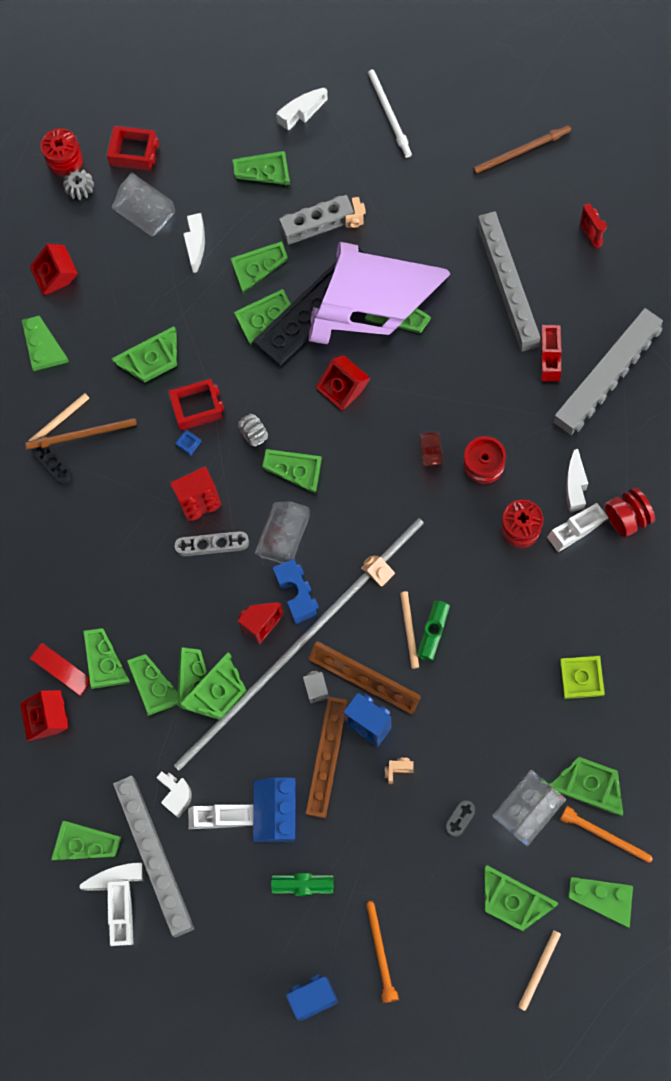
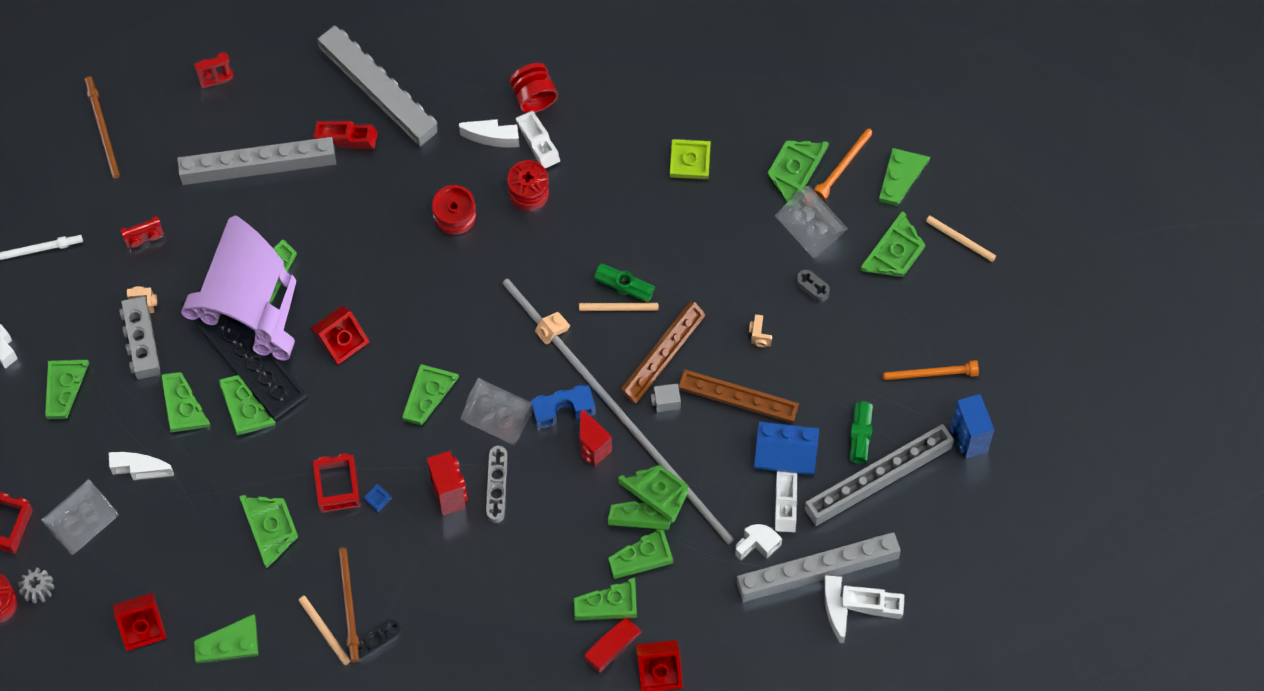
camera: 90 degrees left, 5 degrees down
bright green wing [51,820,121,860] -> none
light grey gear [238,414,268,447] -> none
blue brick [344,693,392,747] -> none
clear red brick [419,431,443,466] -> none
none -> red plate [120,216,164,249]
none -> light grey brick [805,424,954,527]

